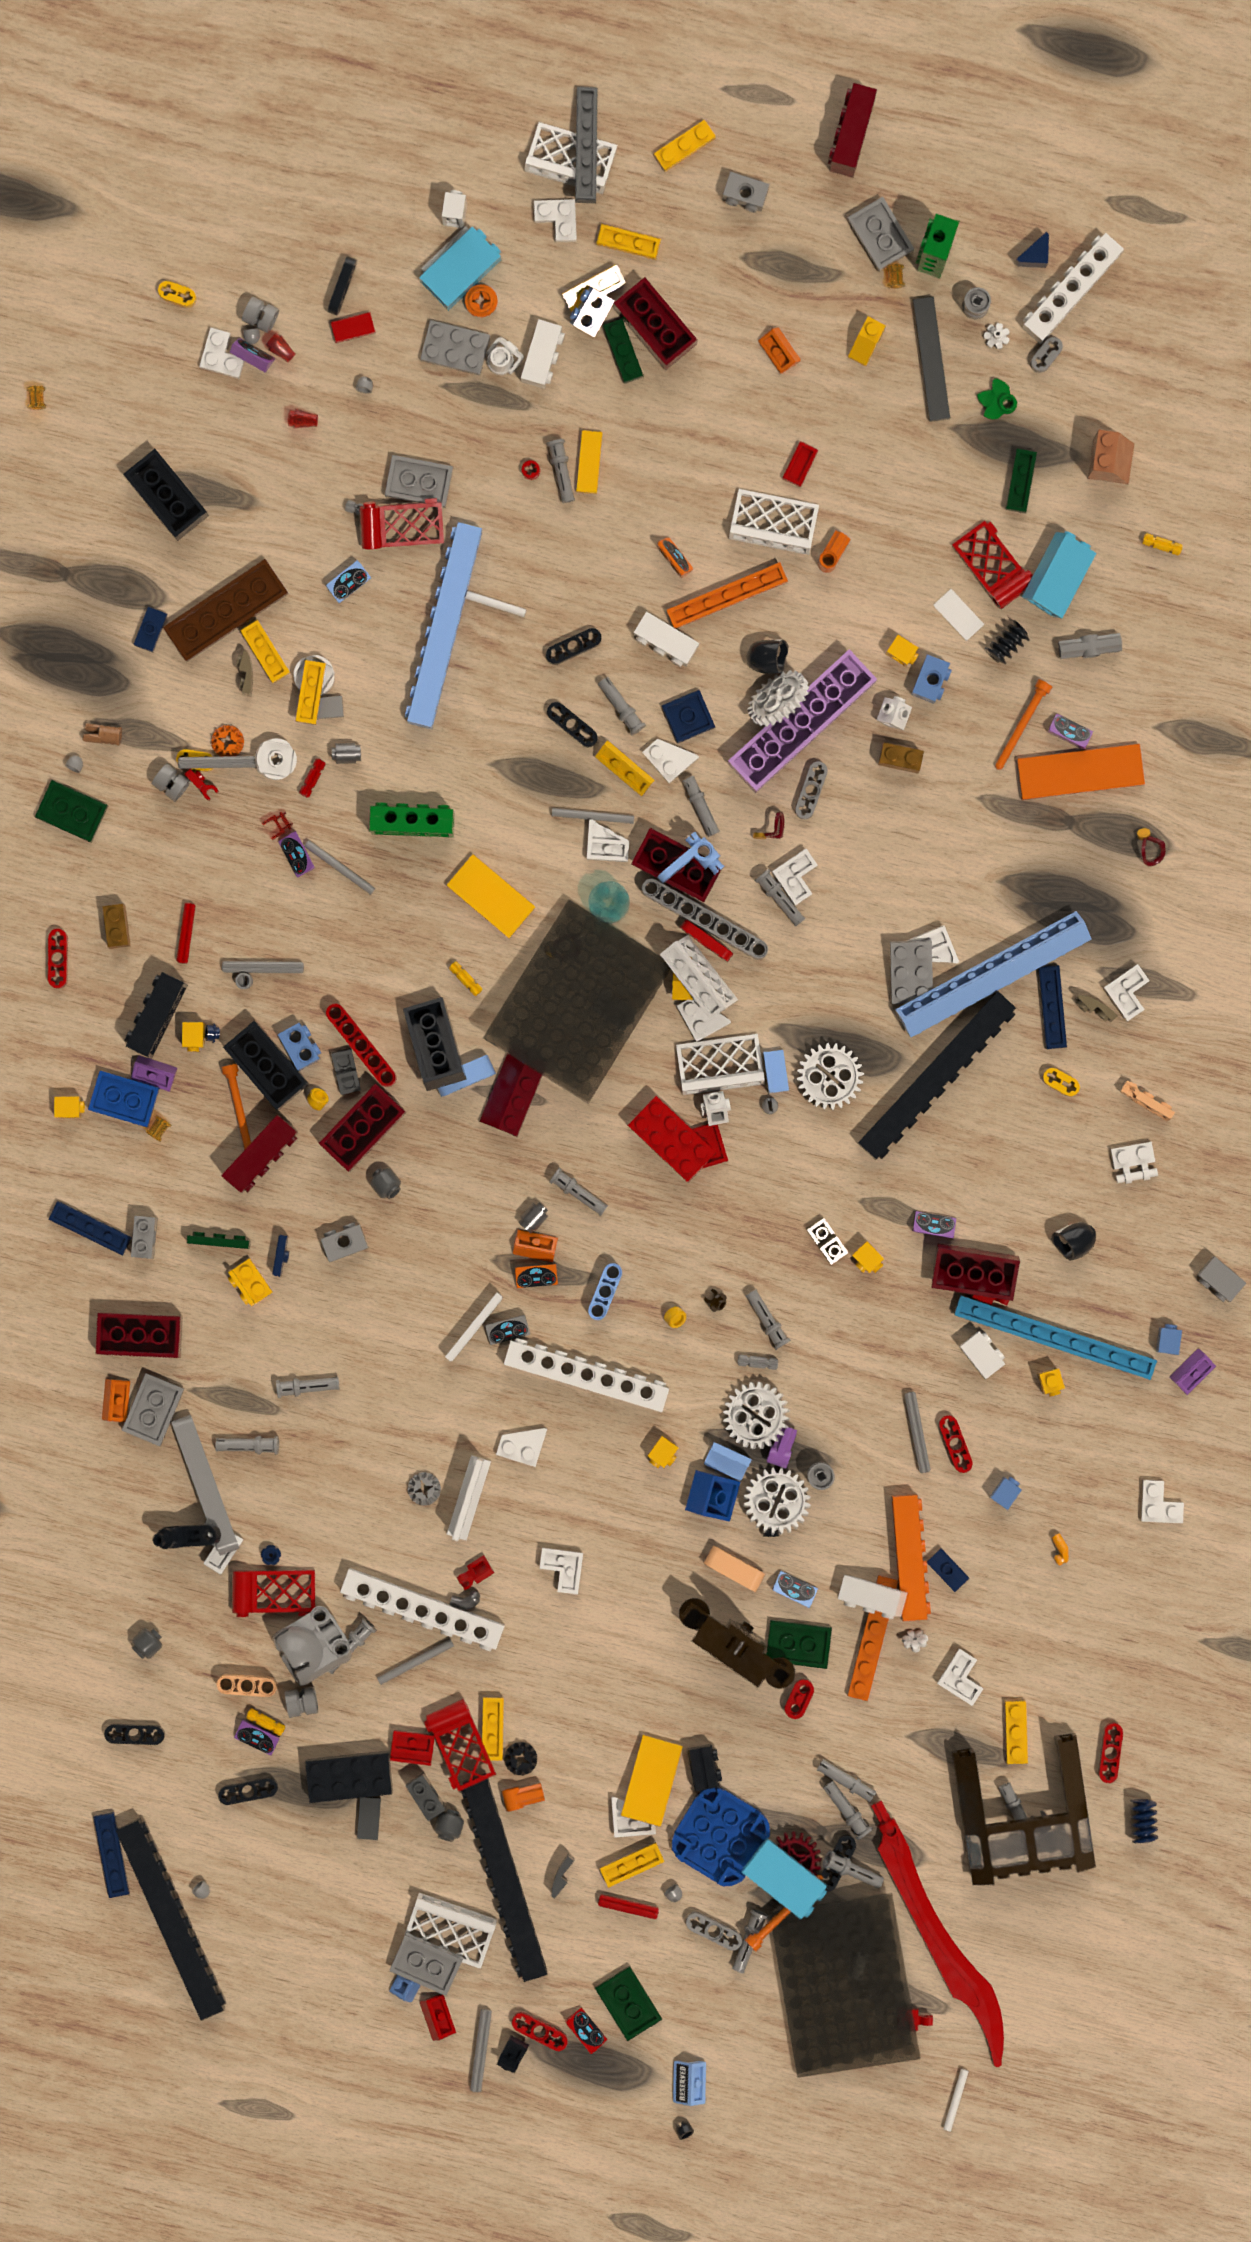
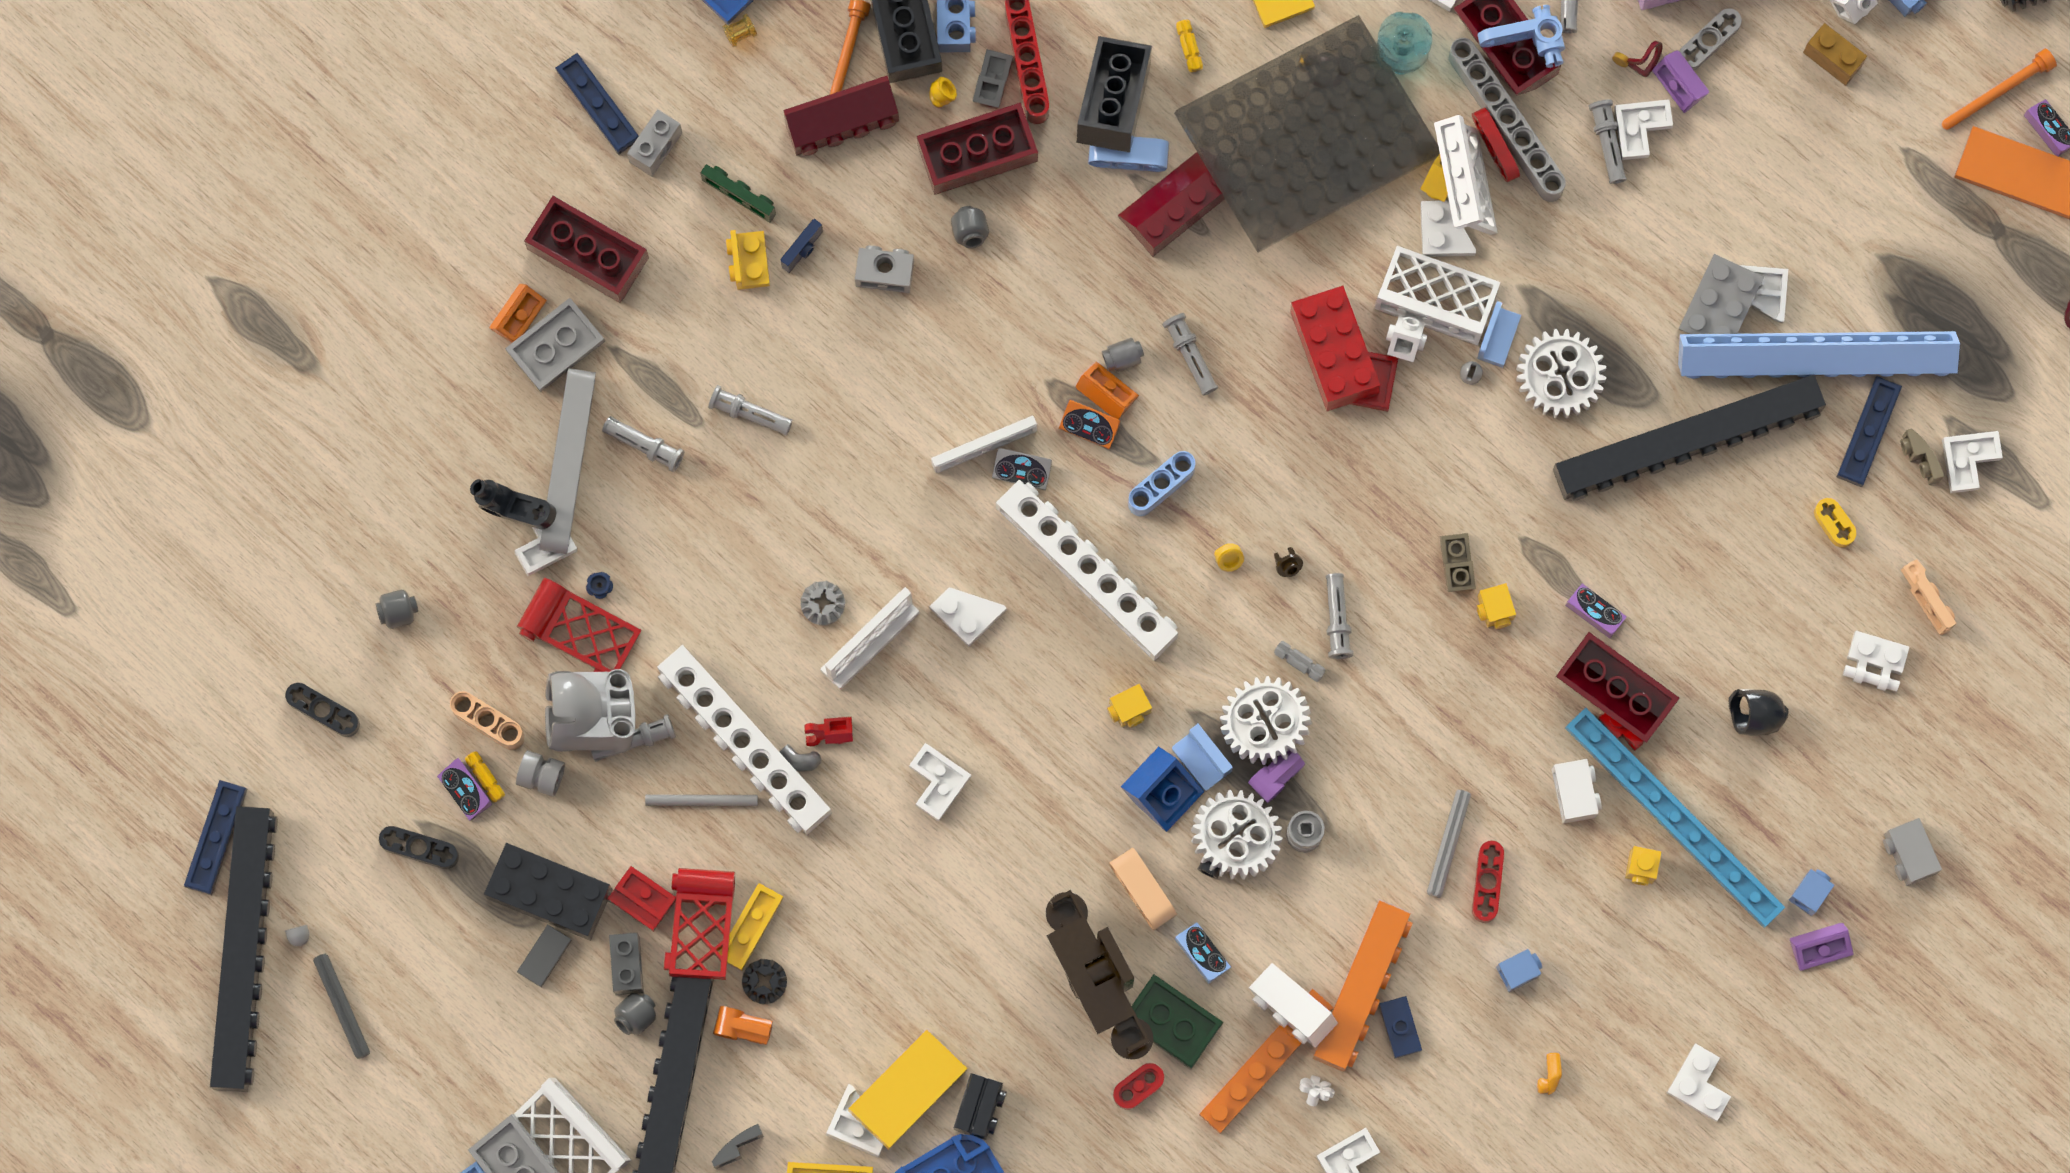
camera: 30 degrees right, 10 degrees down
none -> dark grey axle [313,953,370,1059]
none -> medium lavender slope [1652,50,1709,113]

